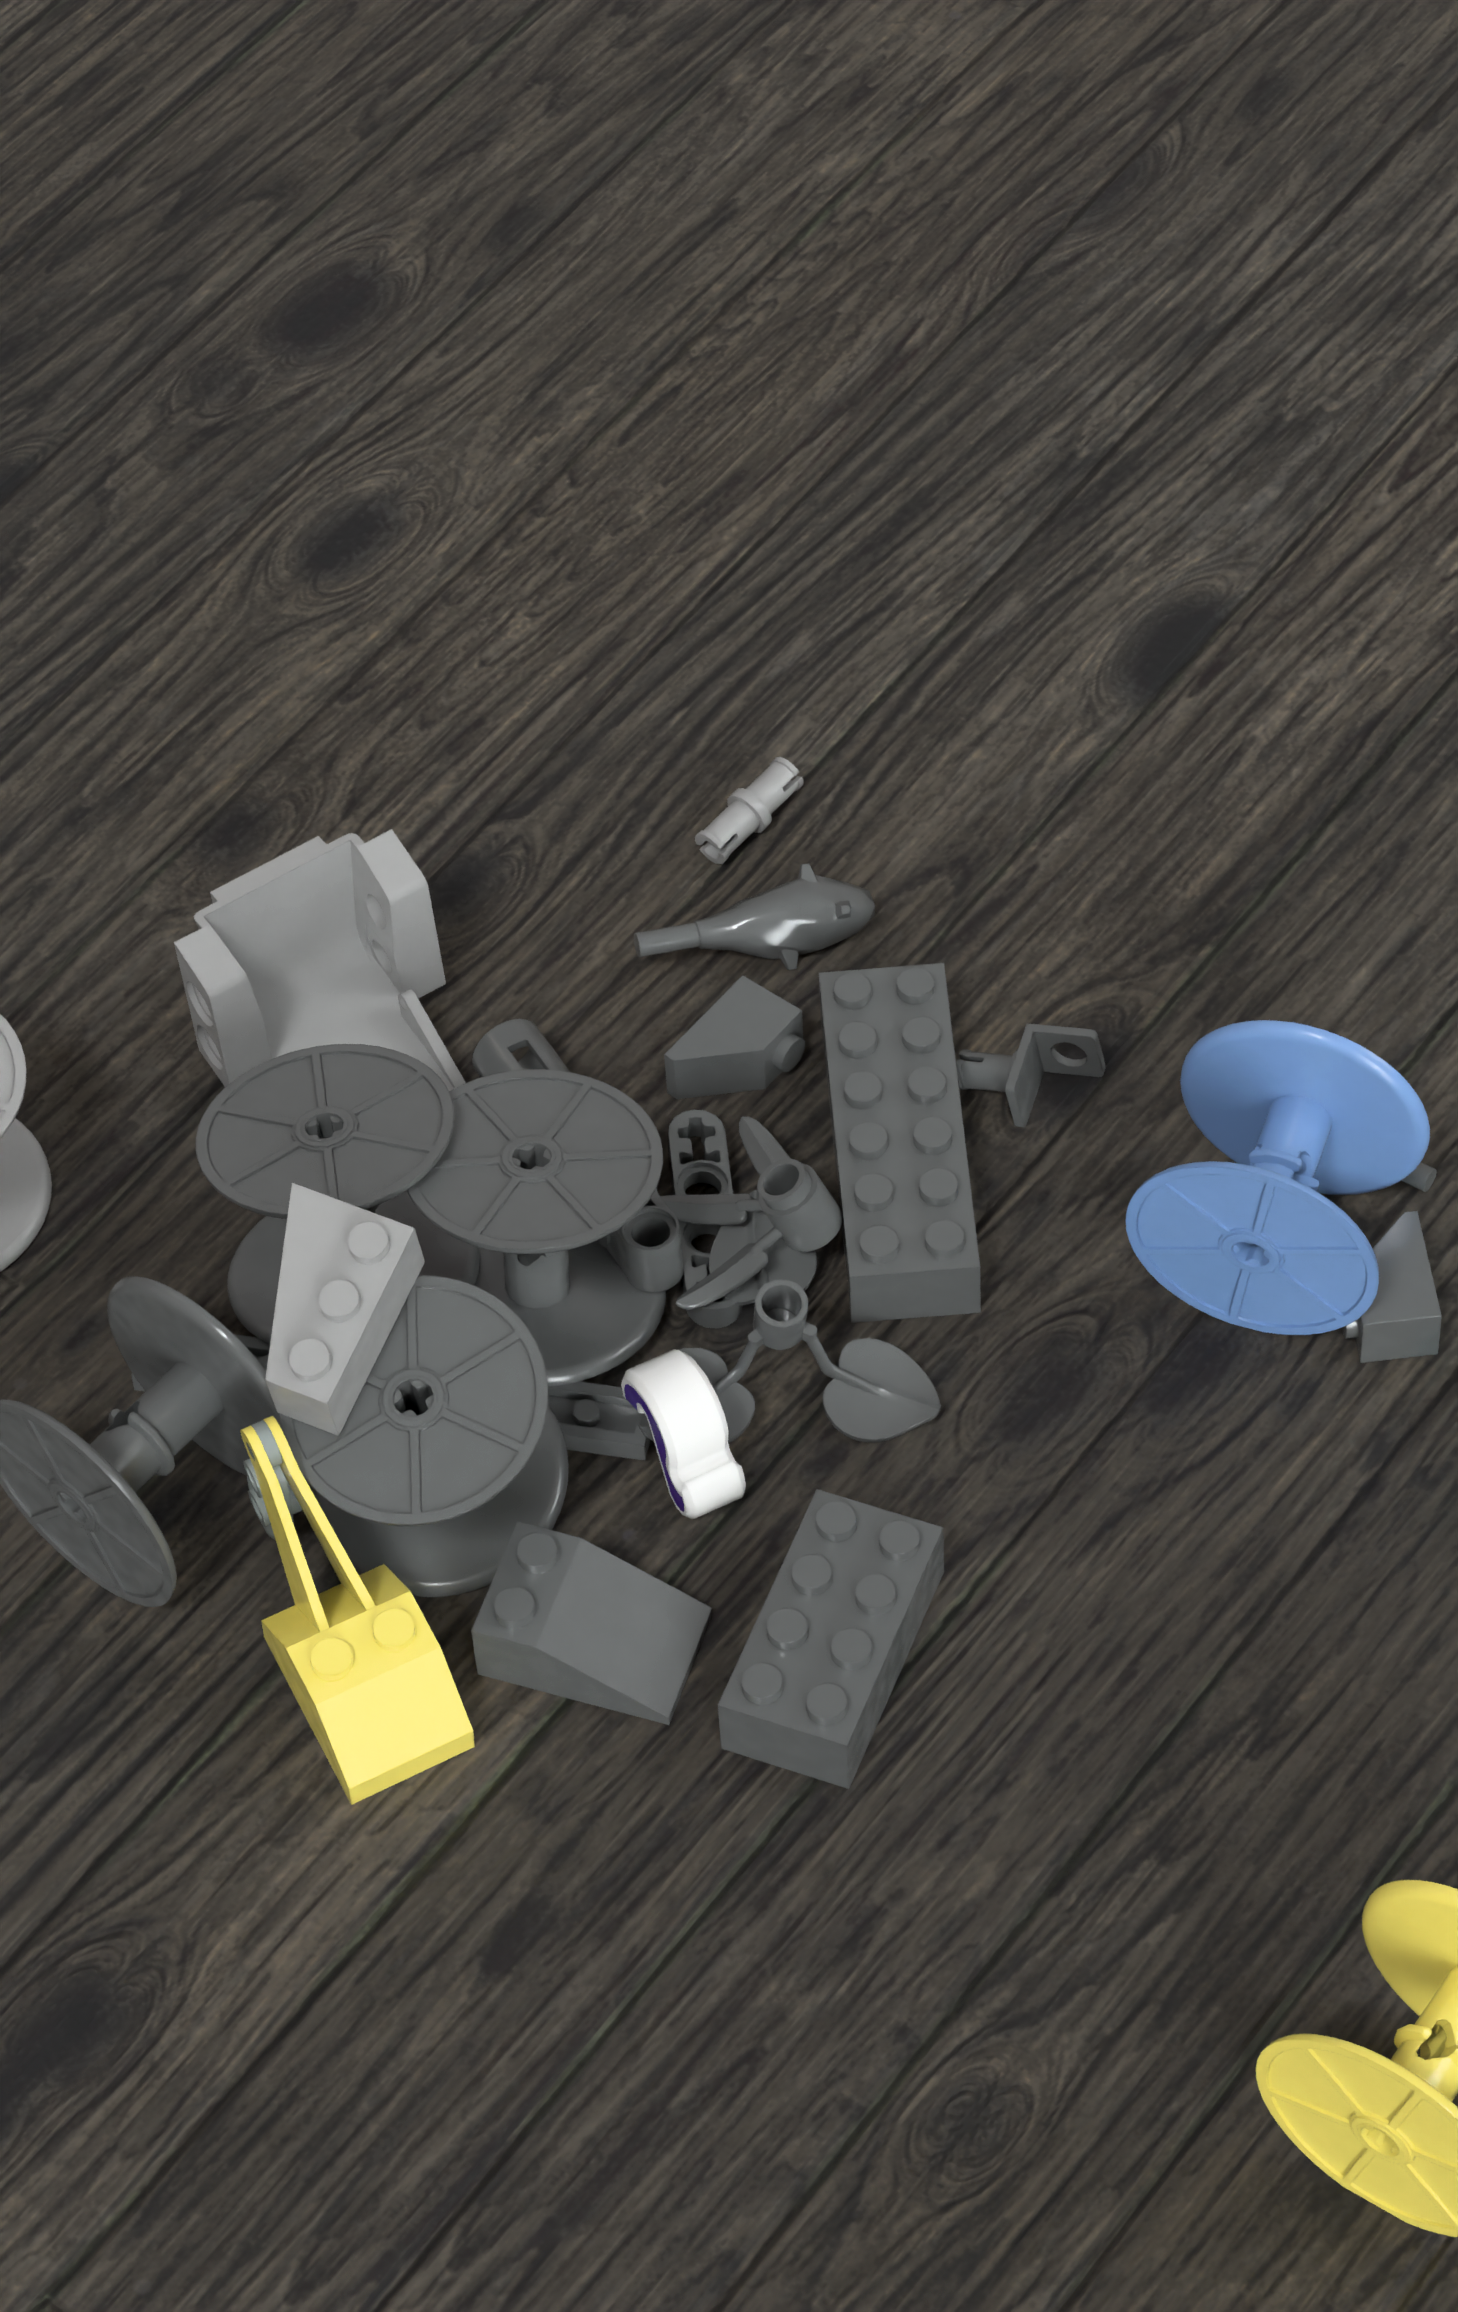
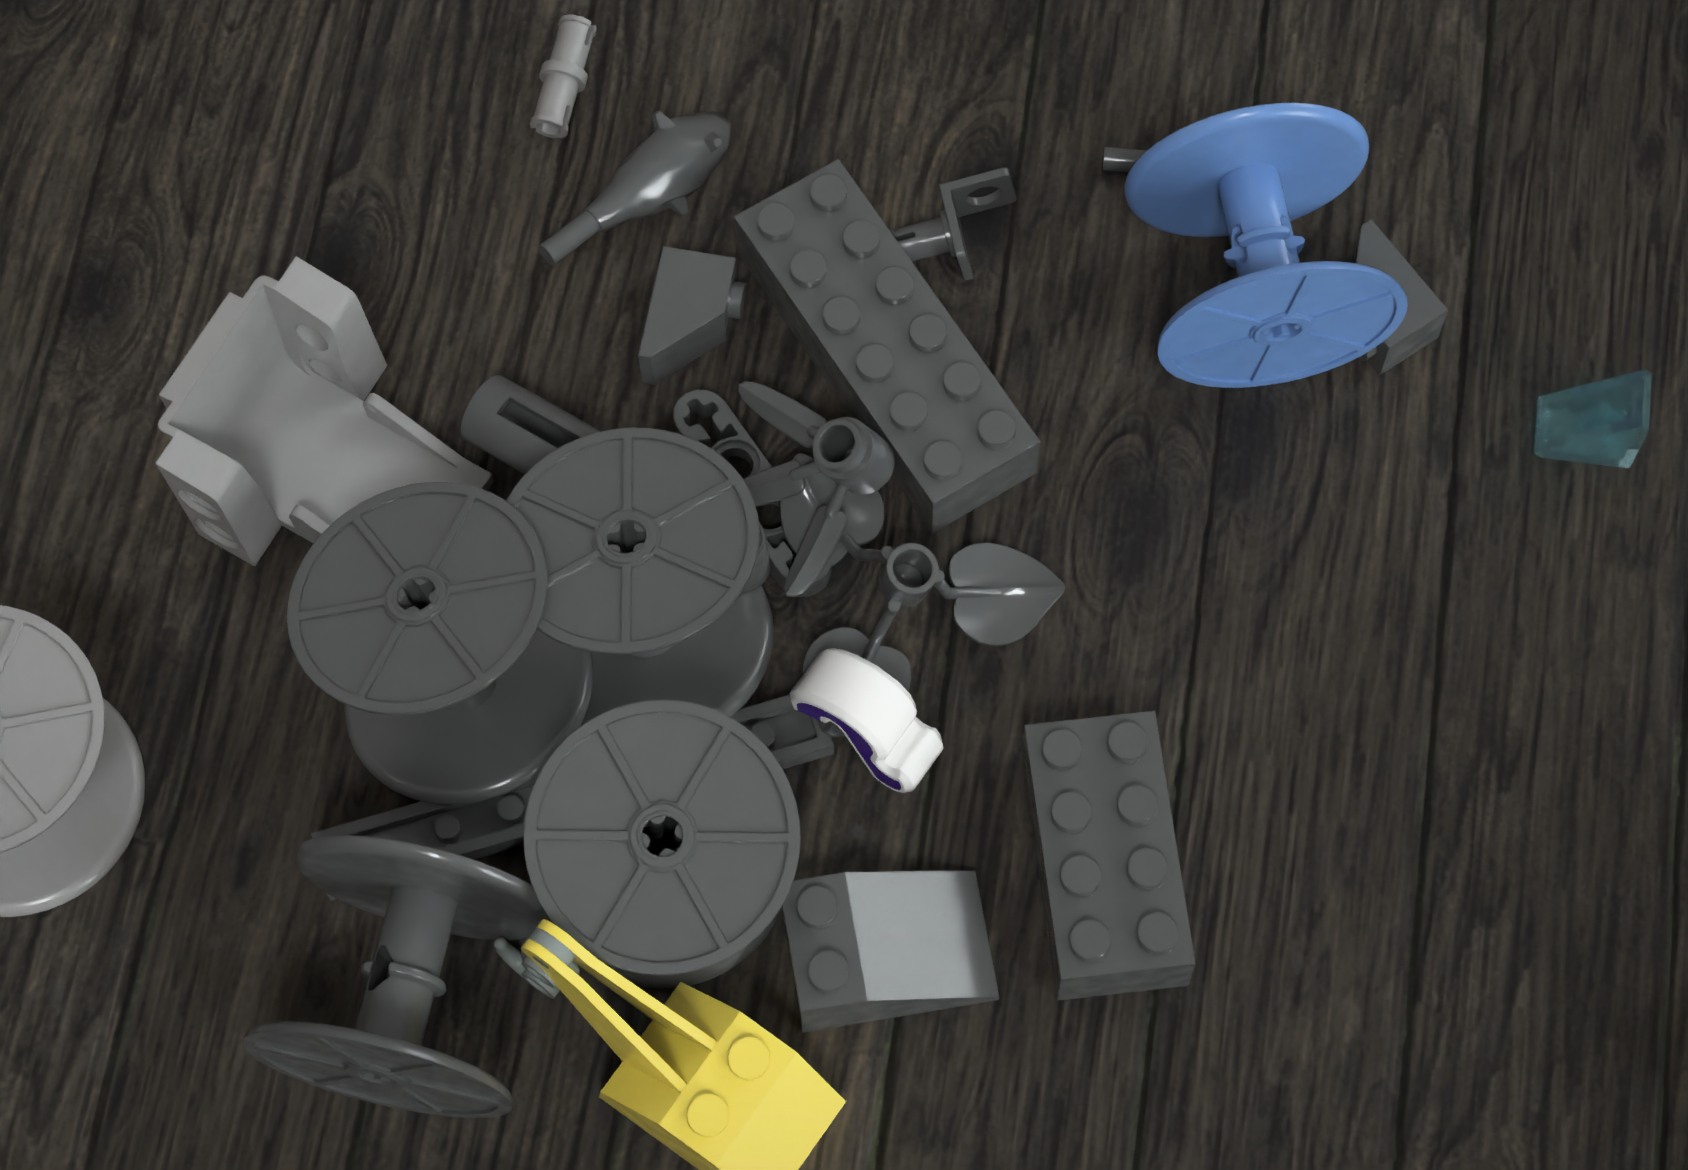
camera: 30 degrees left, 15 degrees up
light grey wedge [265,1183,425,1436] -> none

